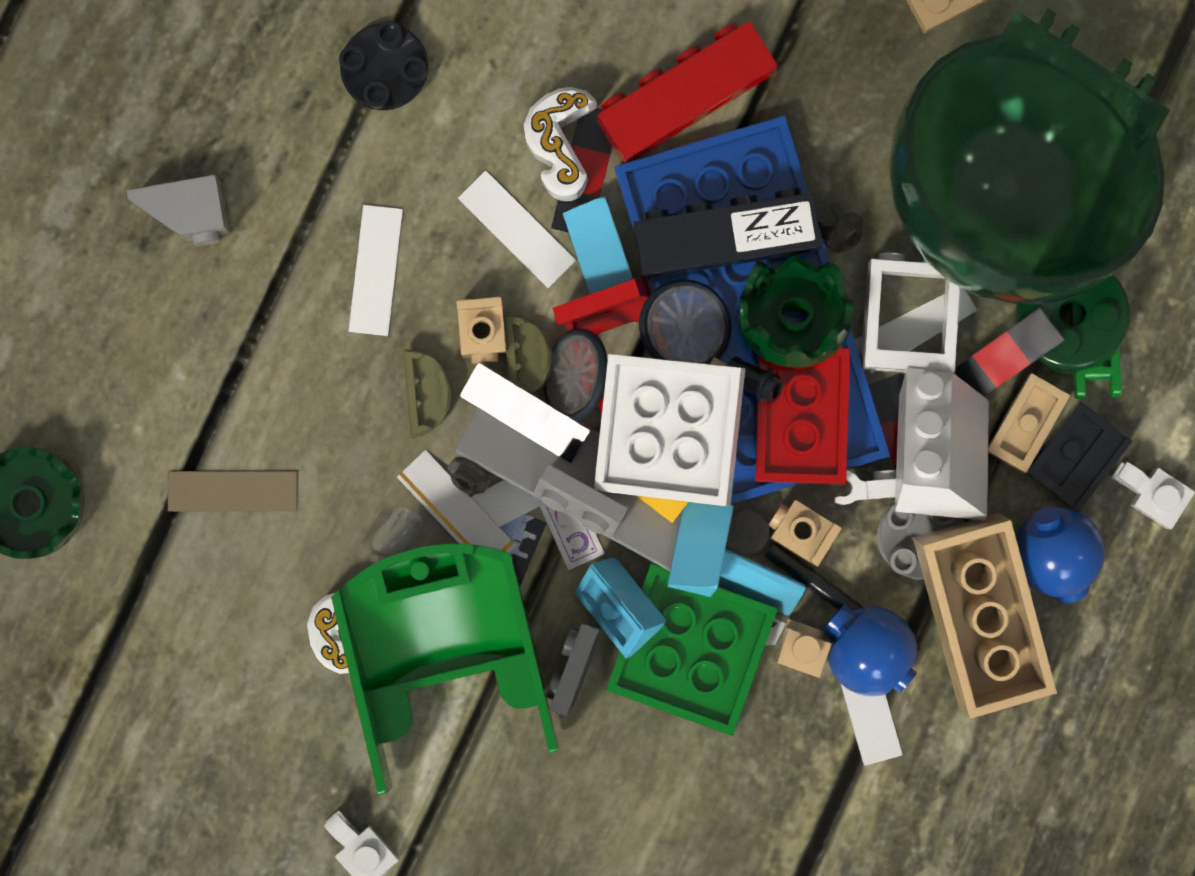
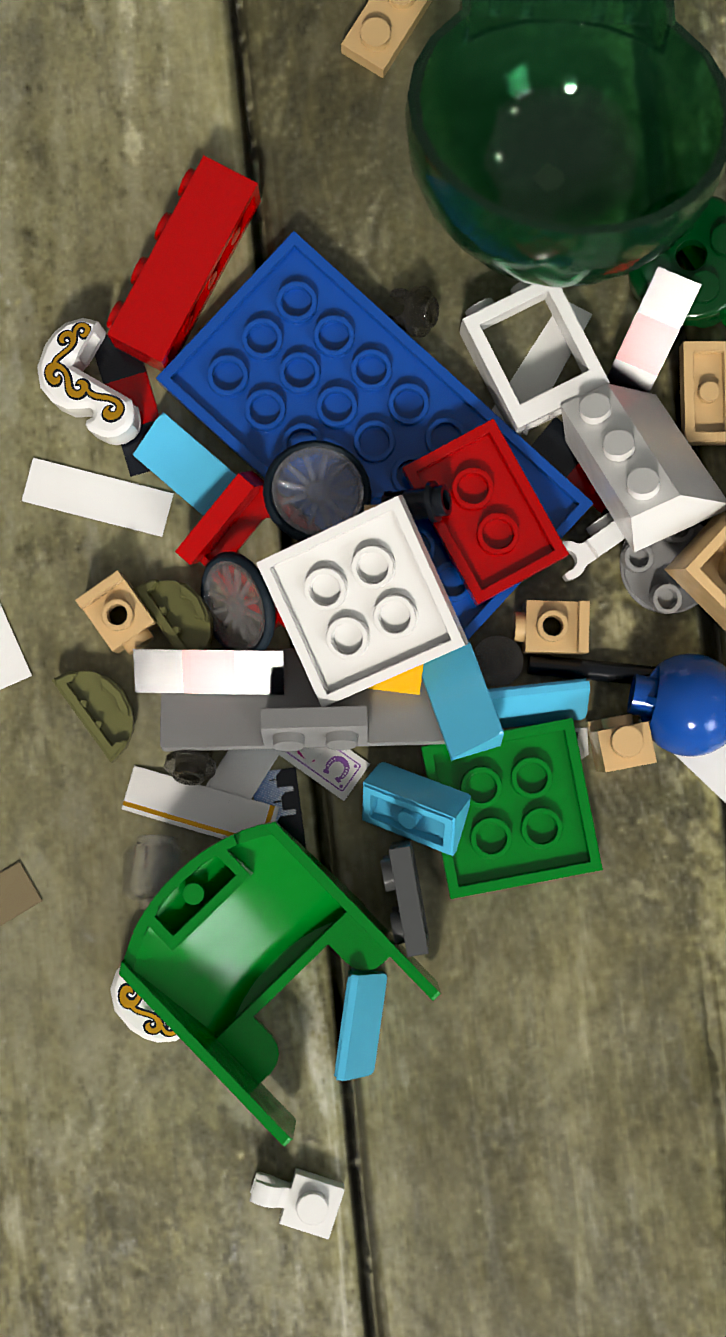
camera: 30 degrees left, 0 degrees up
black brick [633,188,822,280] -> none
dark green plate [738,256,854,368] -> none
none -> medium azure slope [334,967,387,1081]

